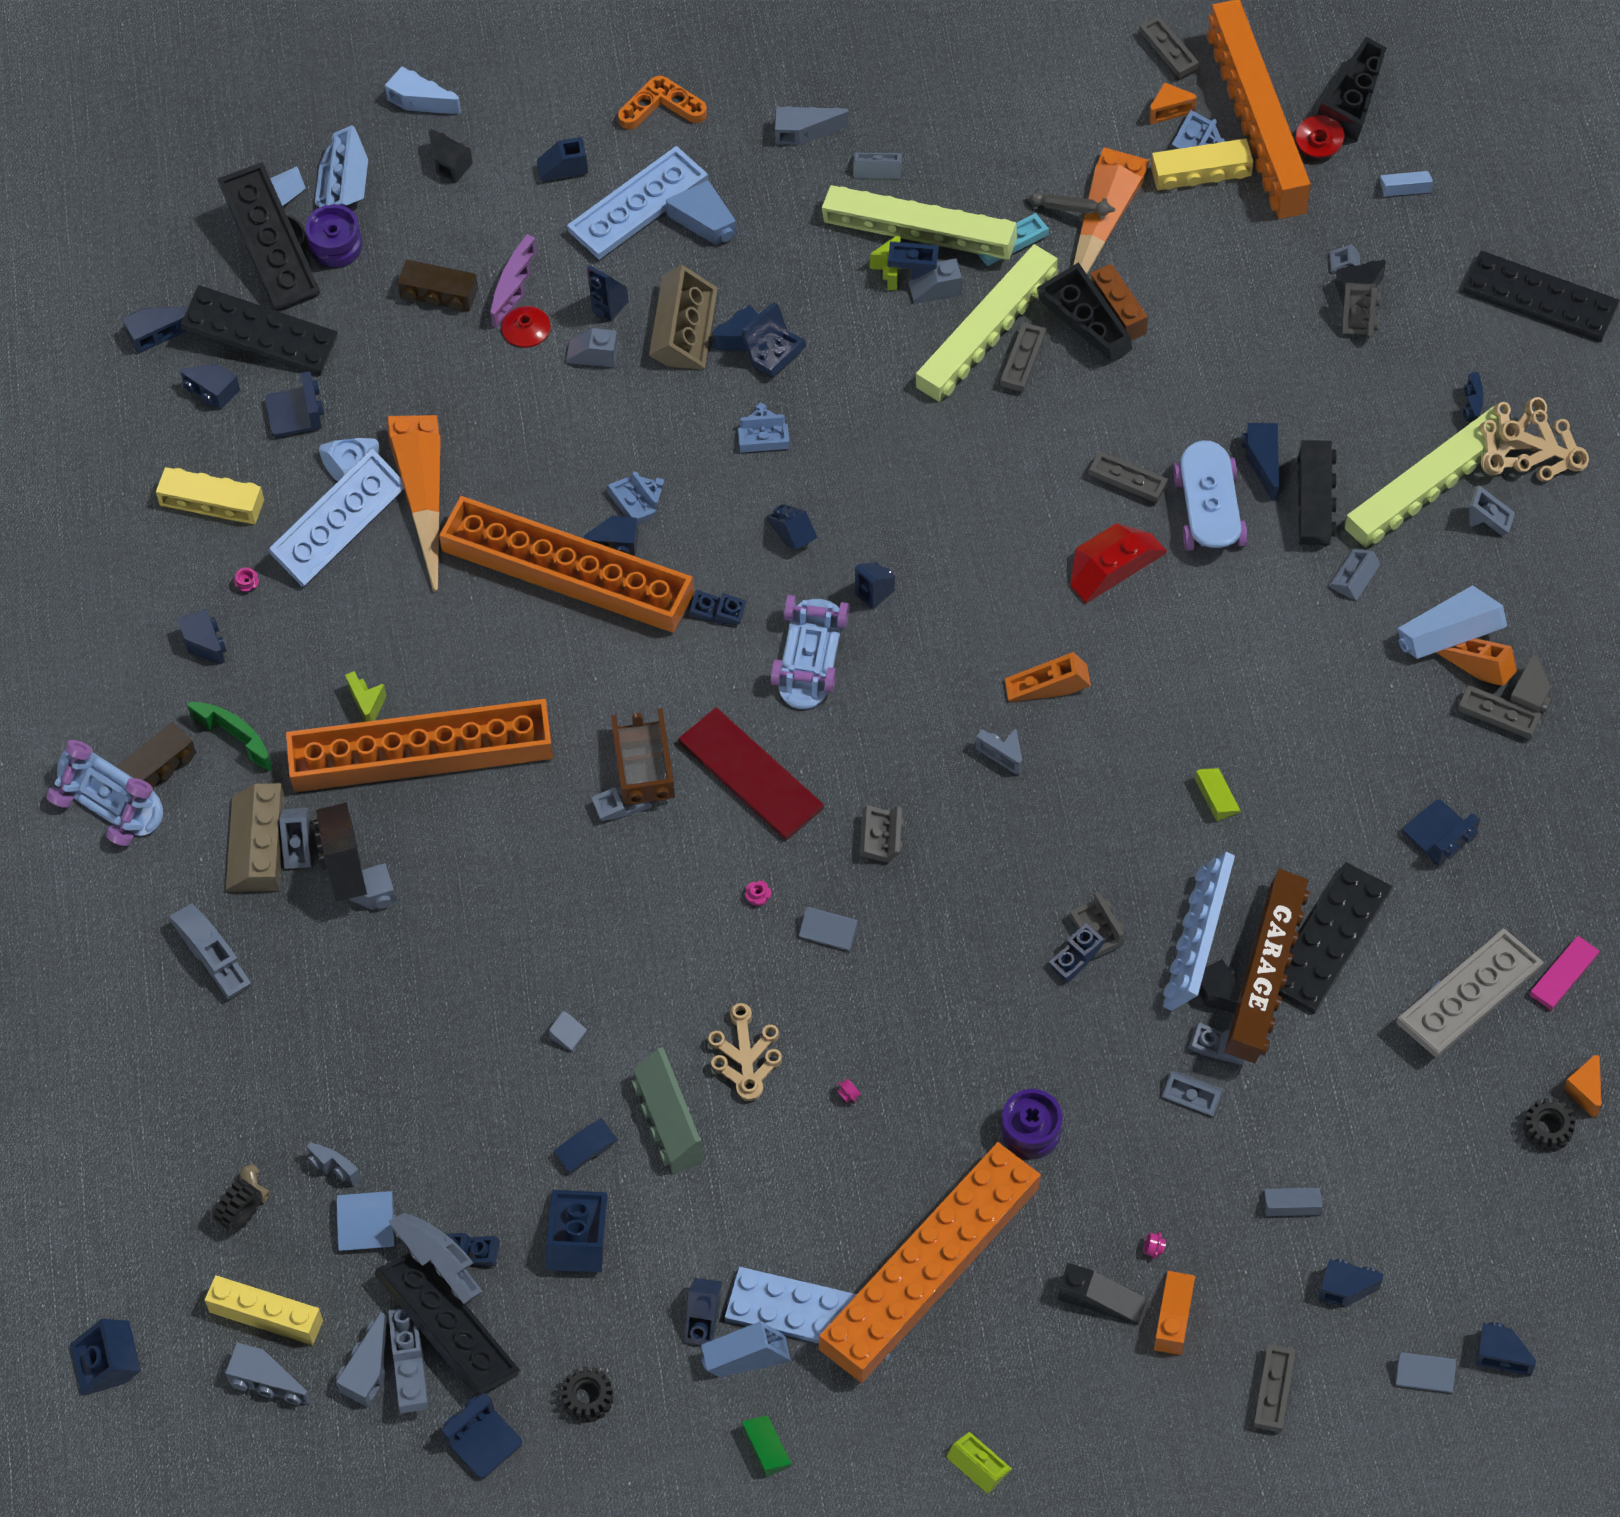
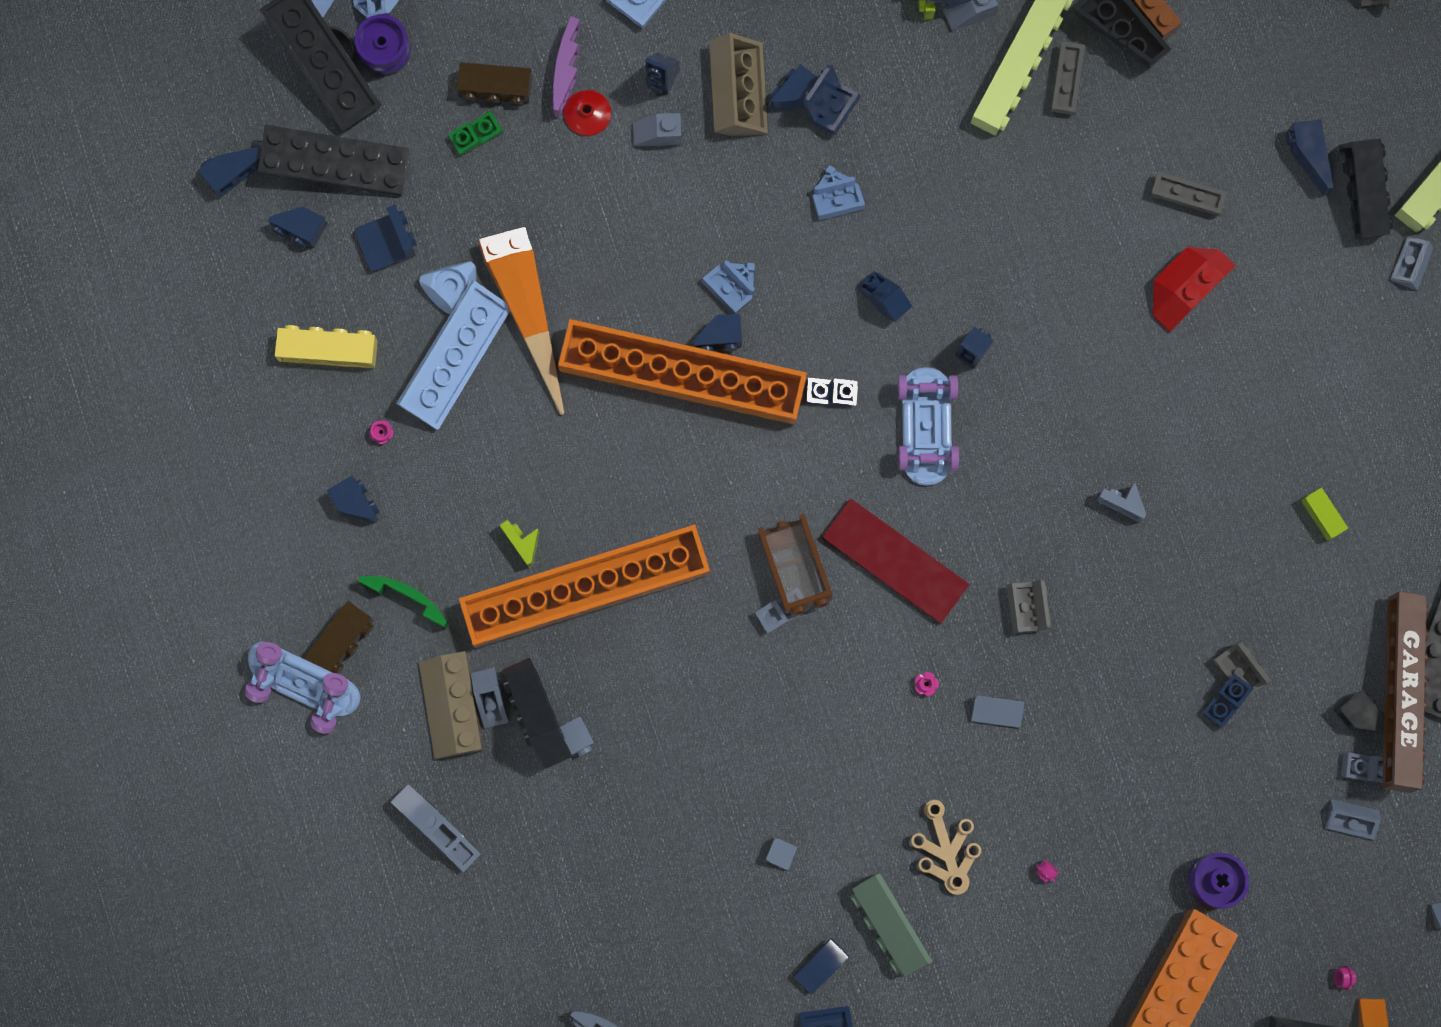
camera: 15 degrees left, 20 degrees up
orange slope [1005,652,1091,702] -> none
light blue plate [1163,852,1235,1011] -> none
light blue piece [1173,440,1247,551] -> none
none -> green slope [448,111,504,155]

